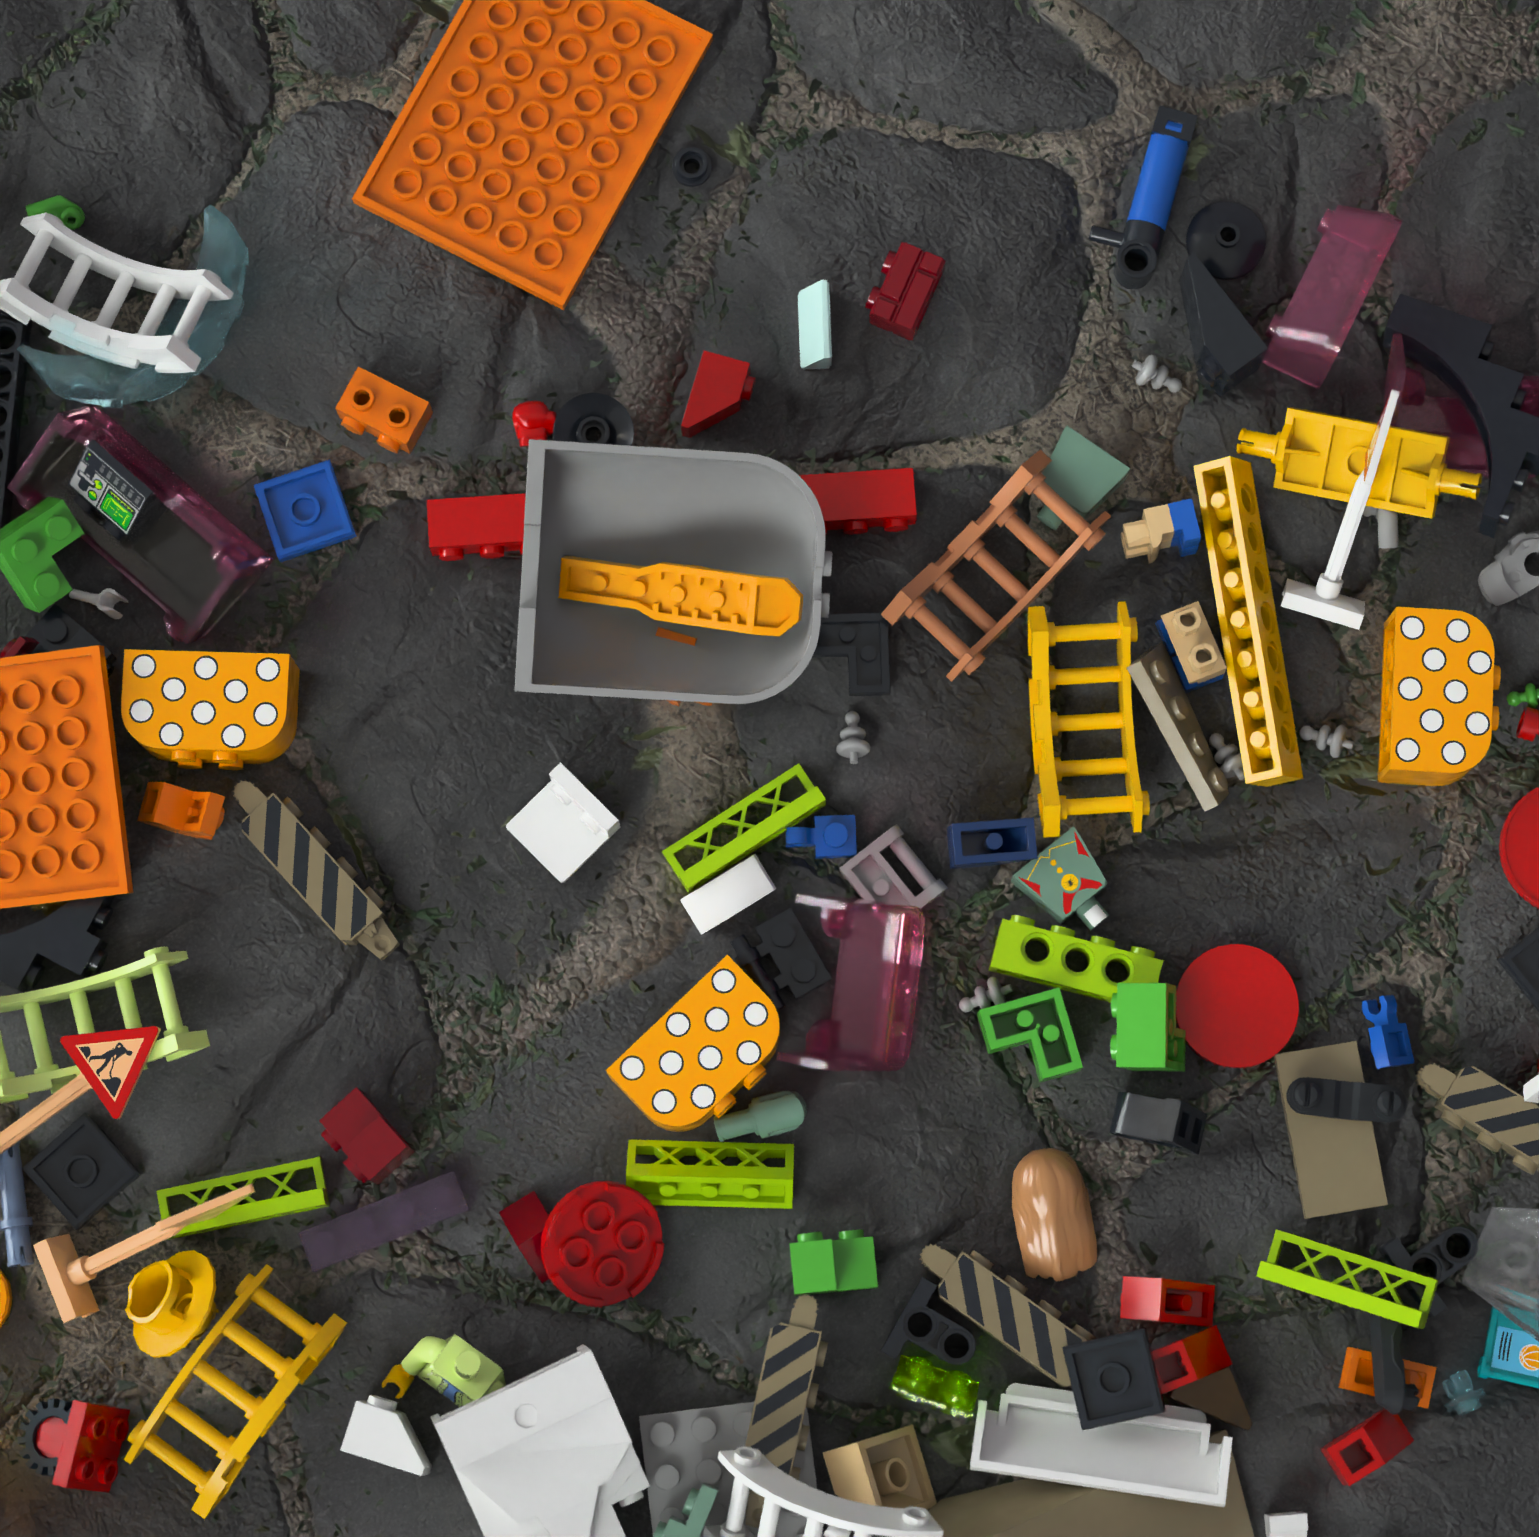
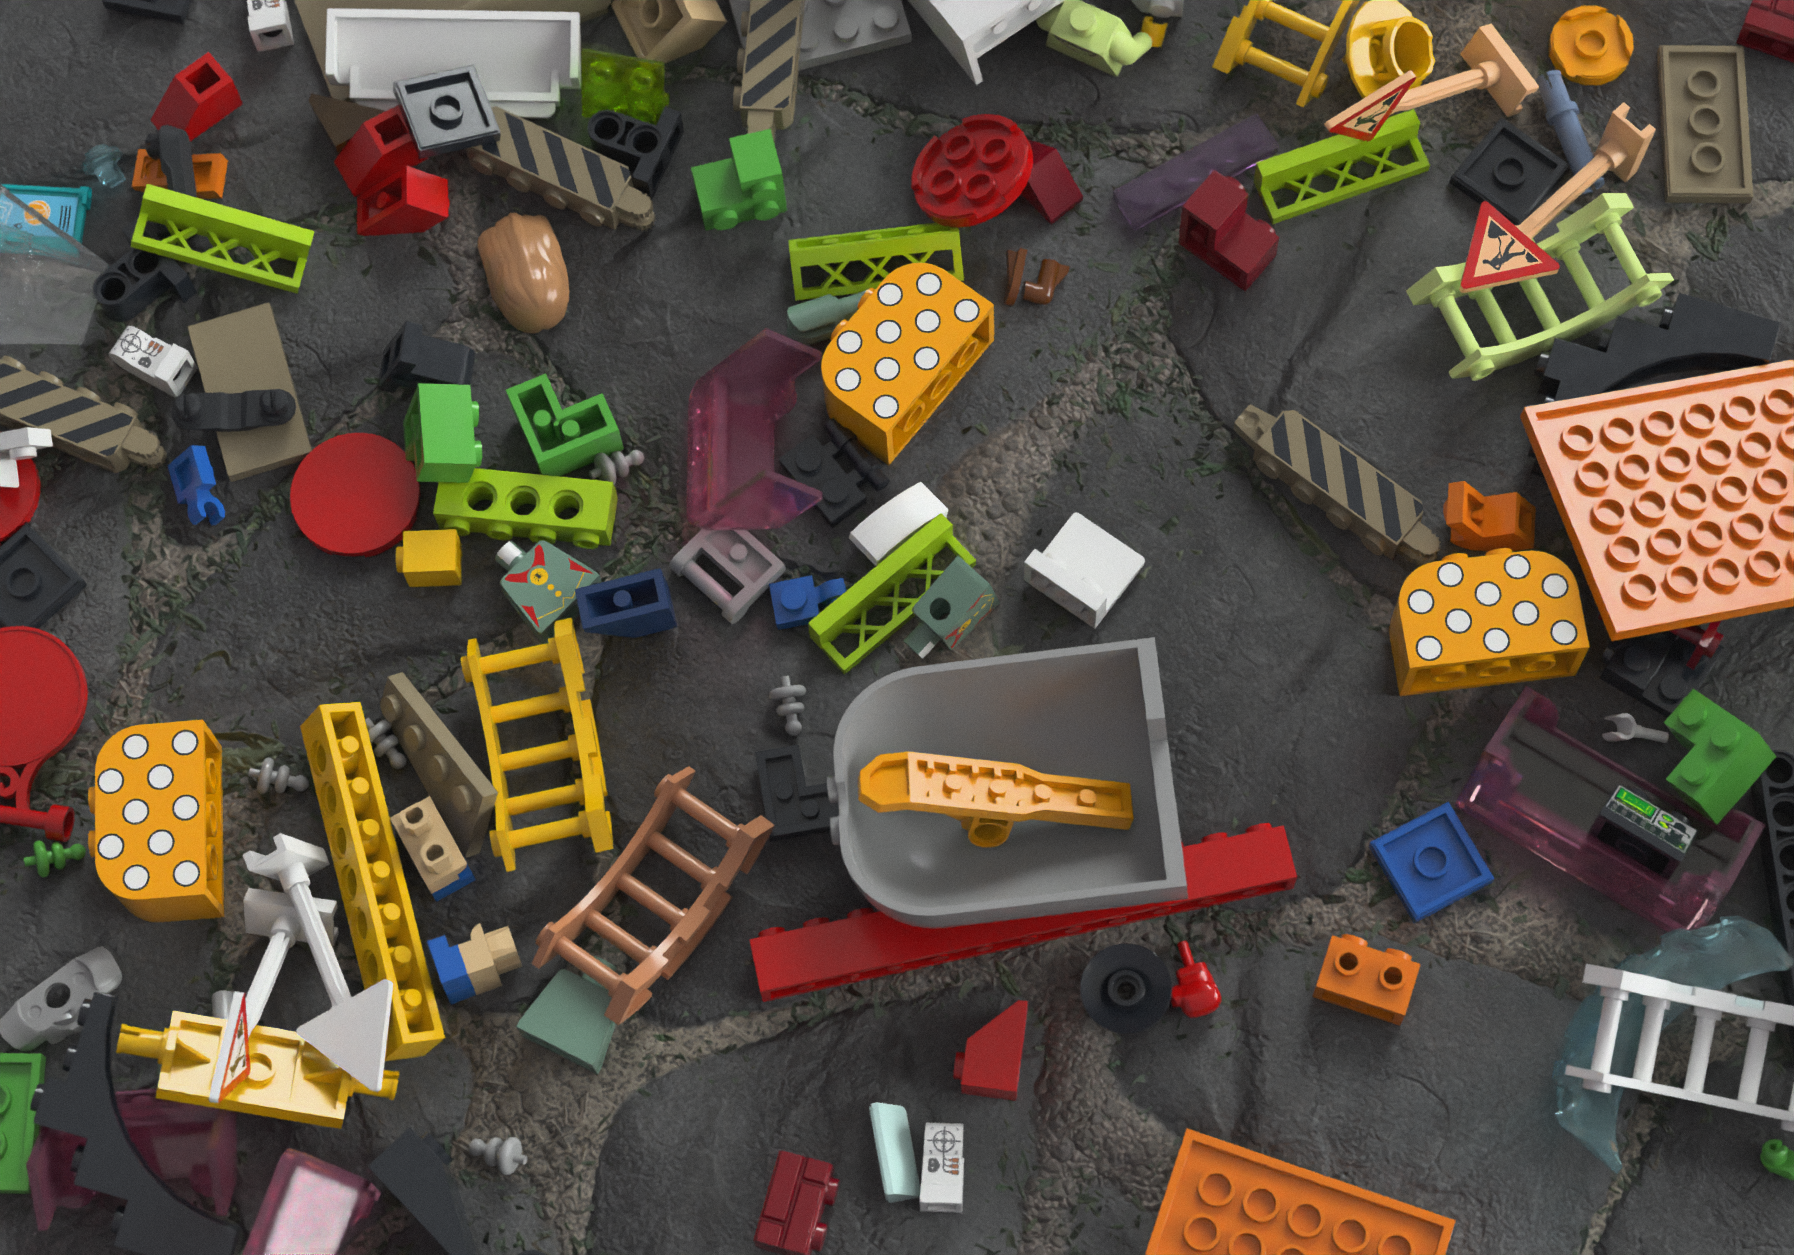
camera: 175 degrees right, 10 degrees down
none -> white leg [109,326,198,398]
none -> white piece [243,833,393,1092]
none -> yellow brick [396,529,462,587]
none -> sand green torso [903,556,1000,659]
none -> white leg [920,1123,964,1213]
none -> reddish brown piece [1004,248,1070,307]

